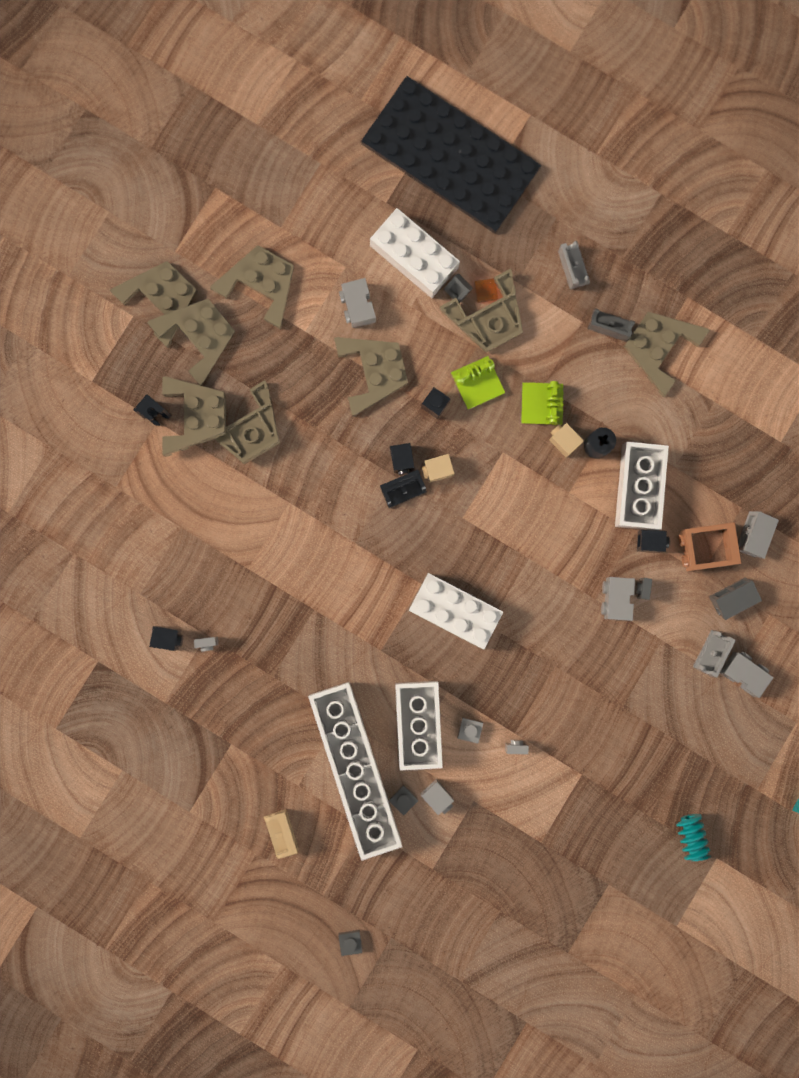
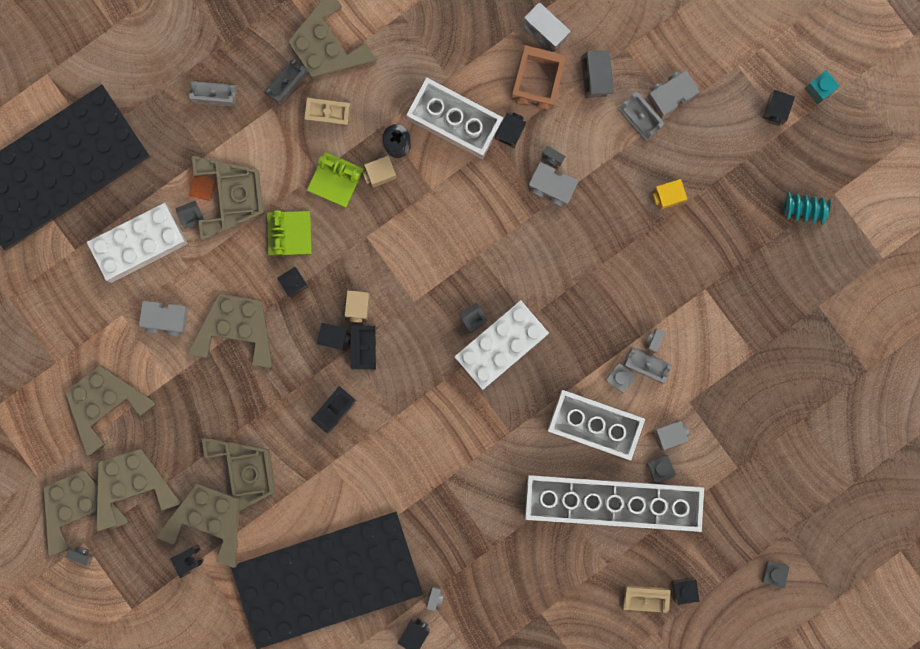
camera: 65 degrees left, 0 degrees up
none -> dark grey plate [66,546,94,565]
none -> black plate [231,511,423,649]
none -> tan hinge [305,97,352,125]
none -> black brick [311,386,357,434]
none -> dark grey plate [458,303,488,333]
none -> light grey hinge [623,347,672,384]
none -> yellow brick [652,179,688,210]
none -> black brick [671,577,700,605]
none -> black brick [763,90,795,126]

